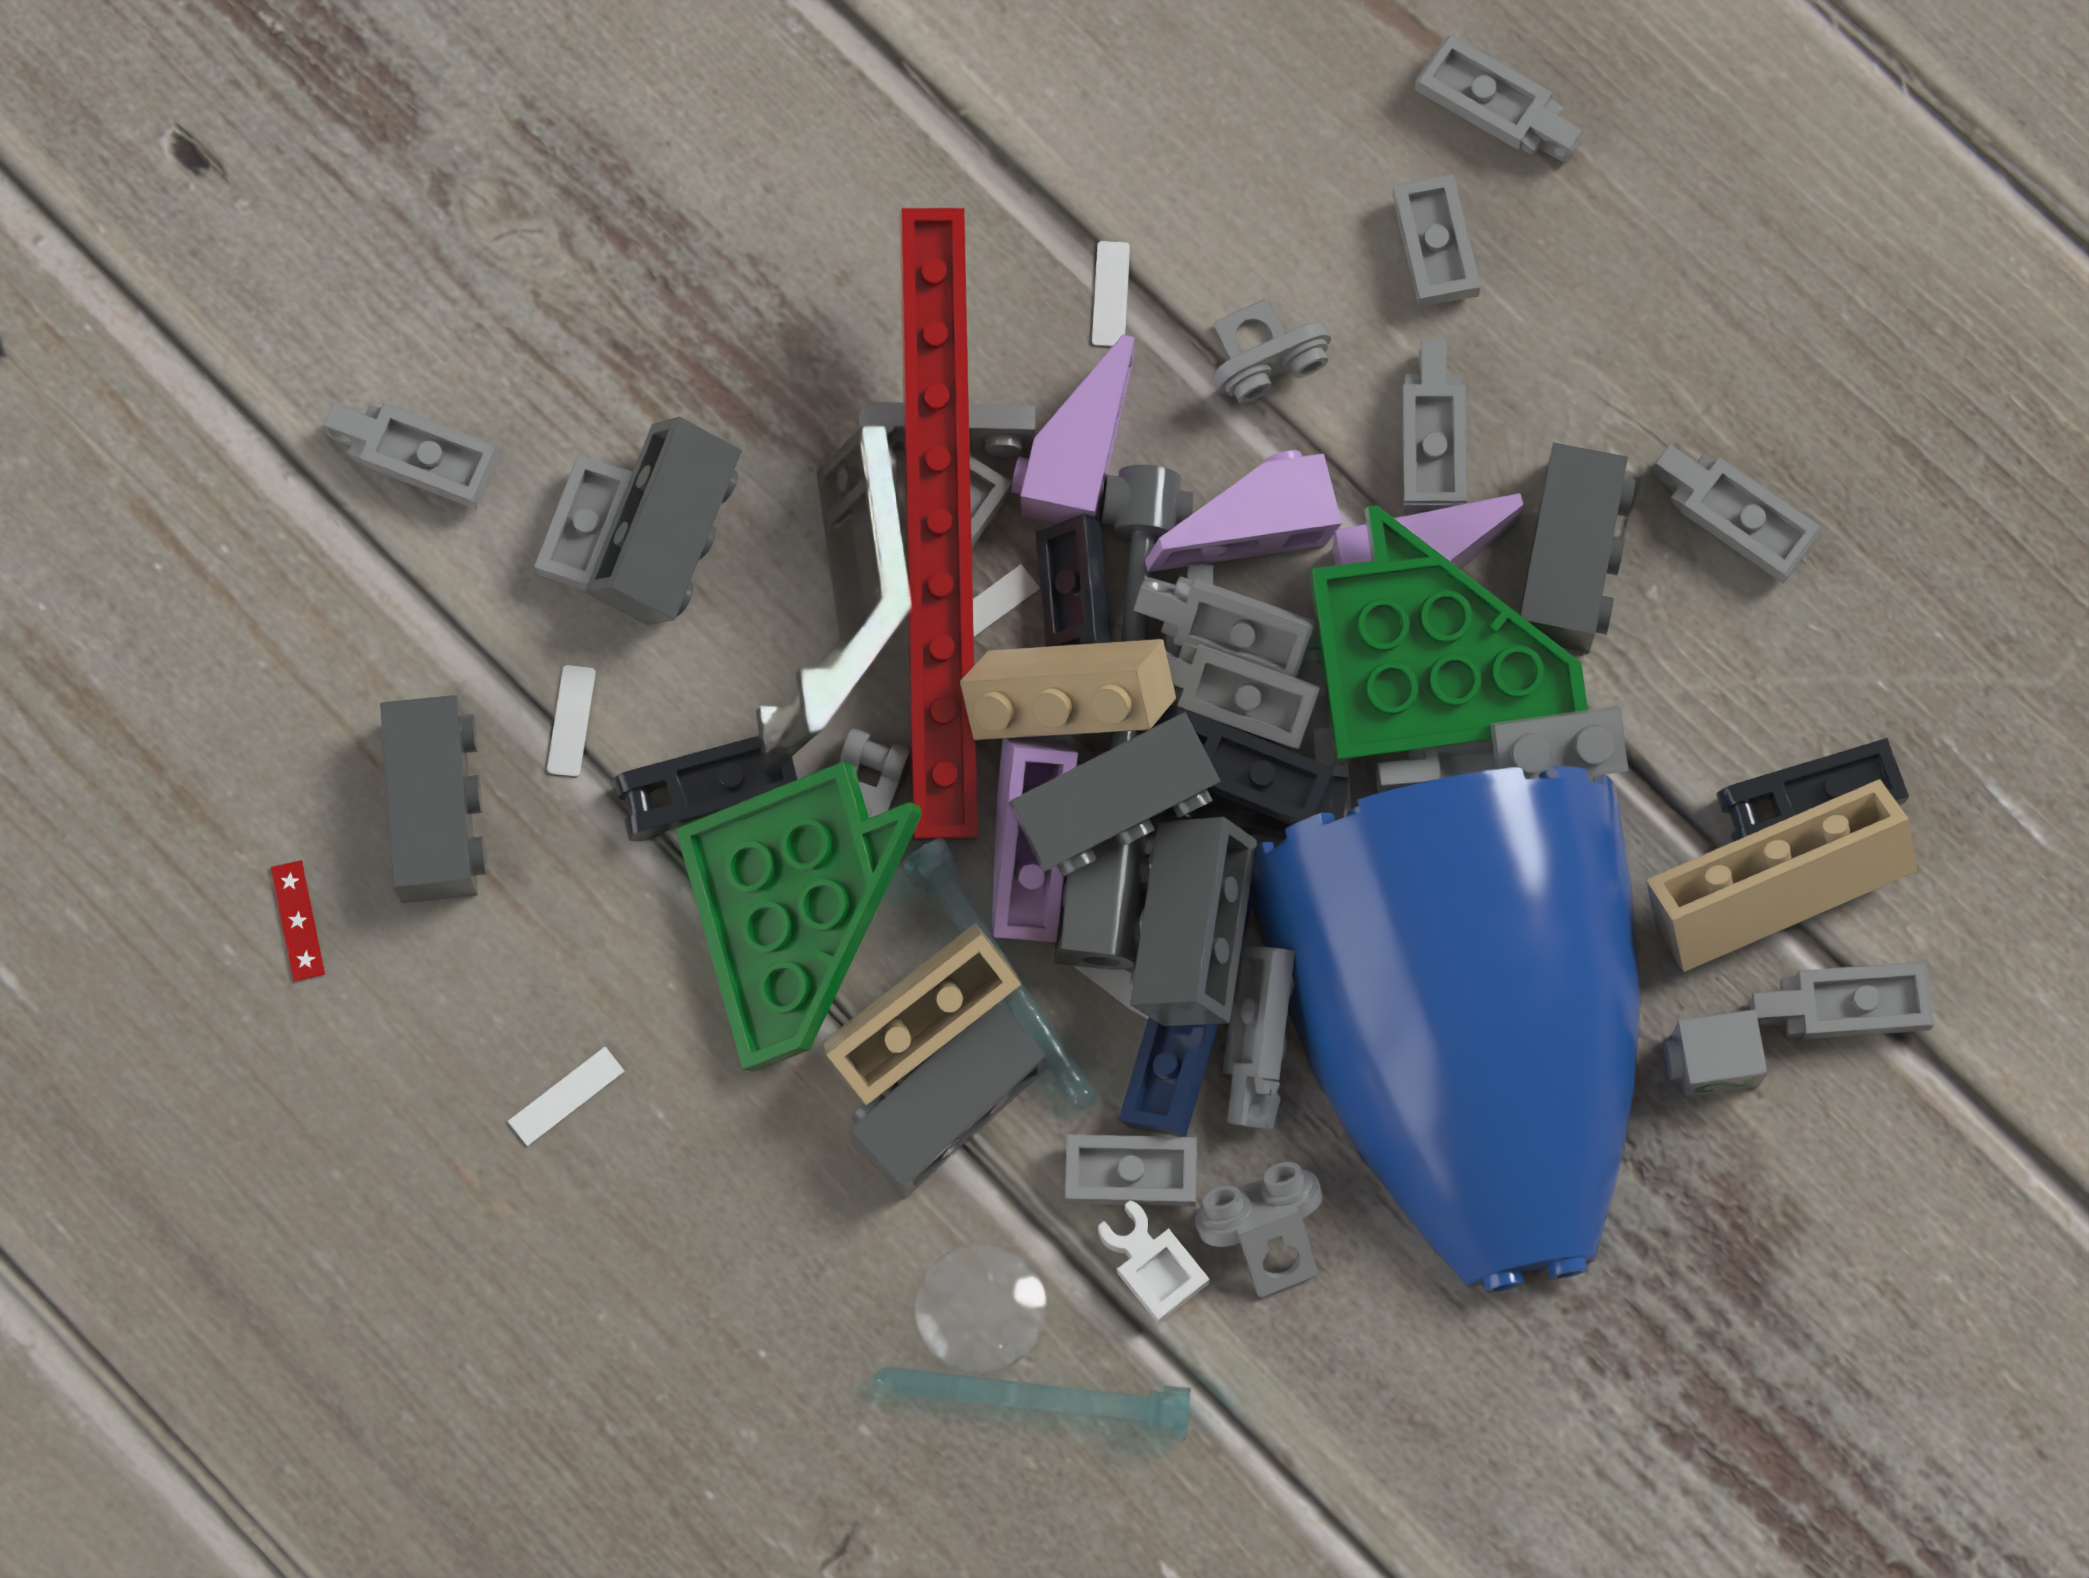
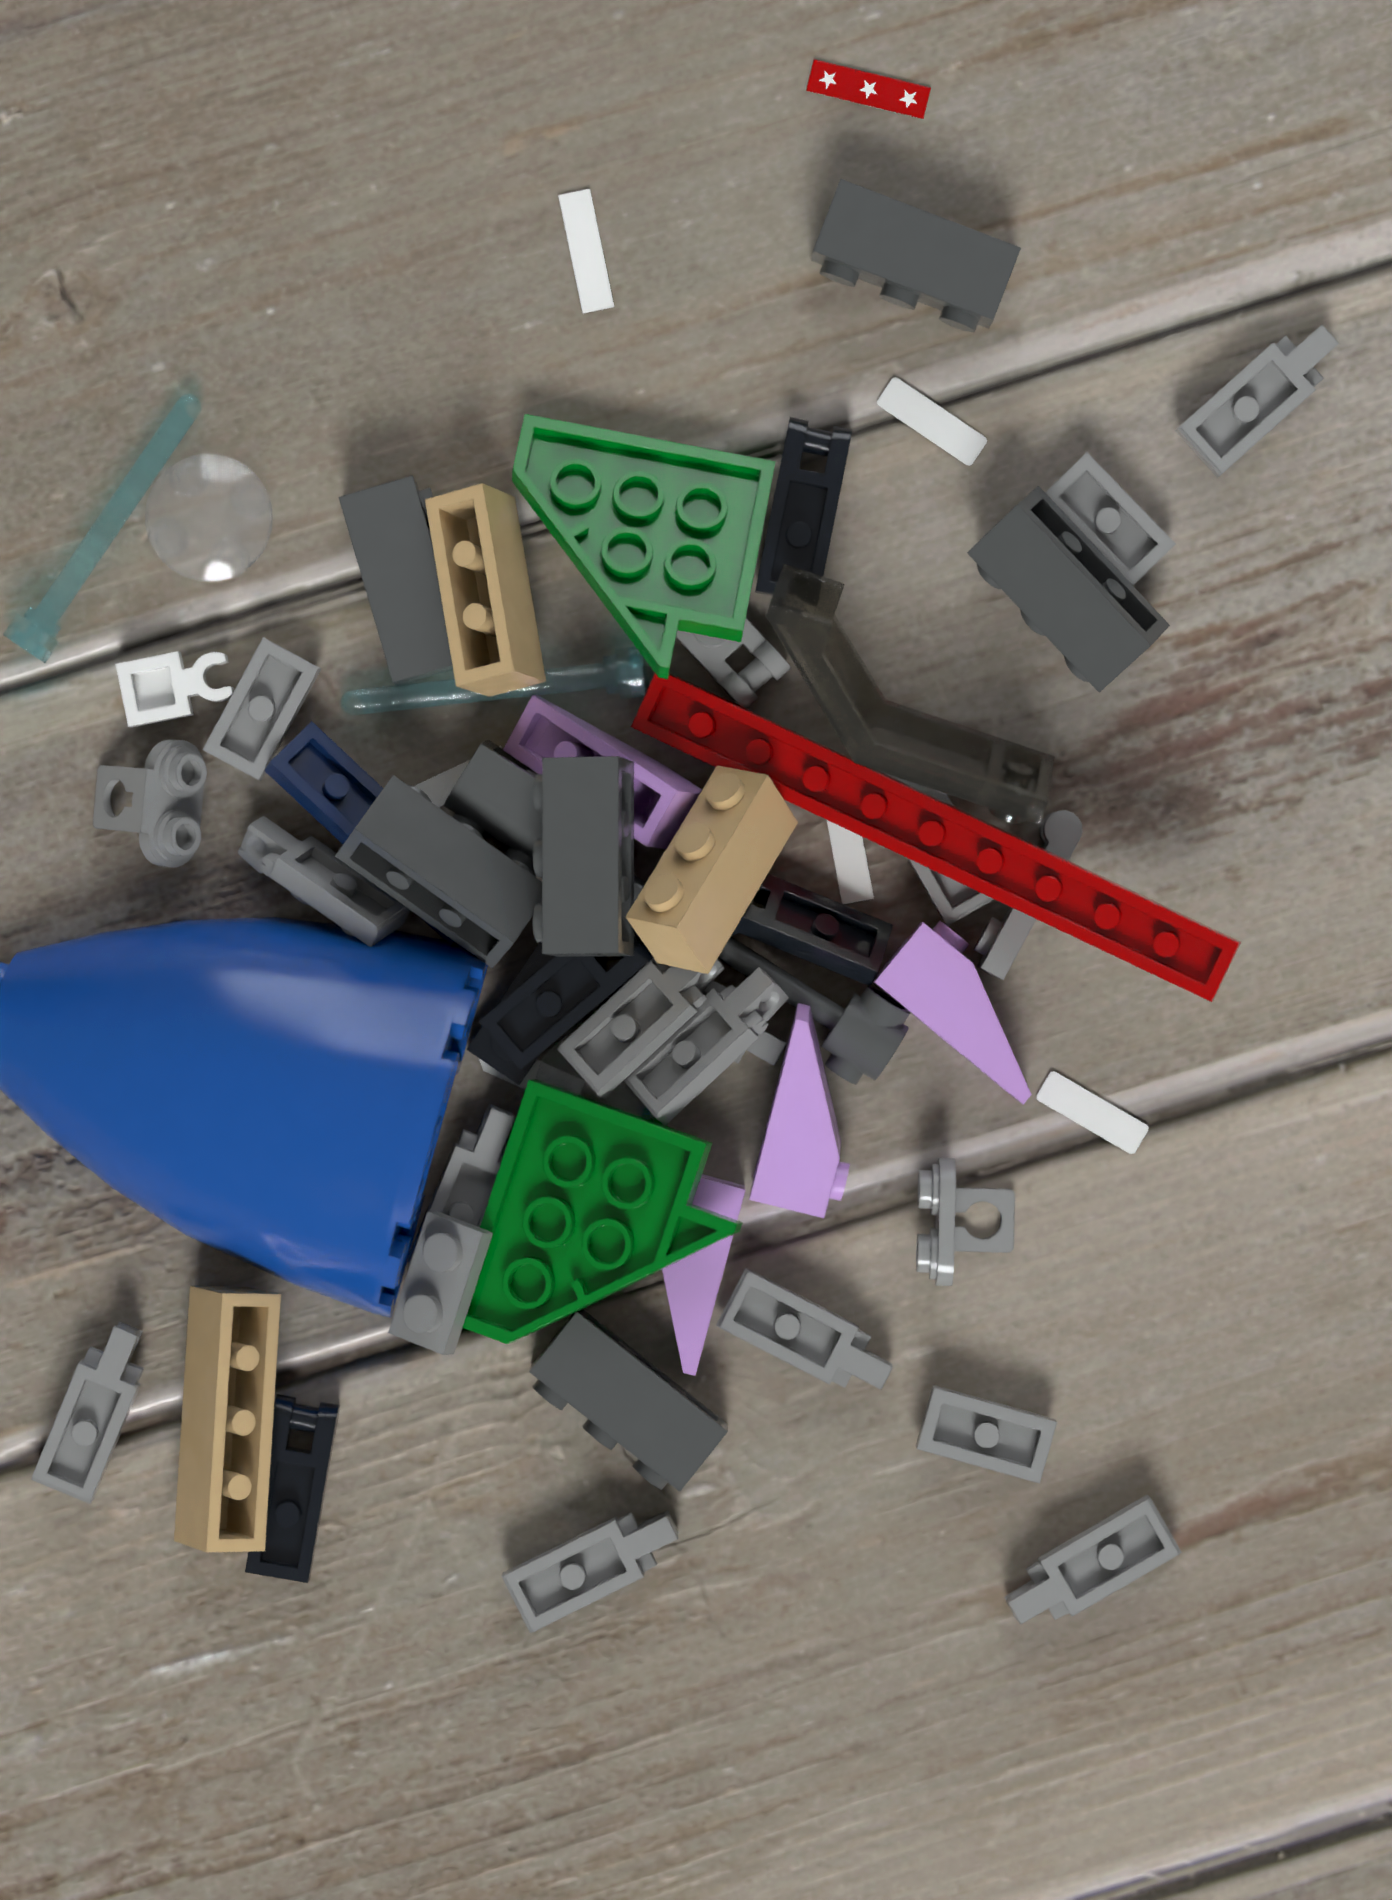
camera: 120 degrees right, 15 degrees up
light grey brick [1664,1009,1768,1098] -> none

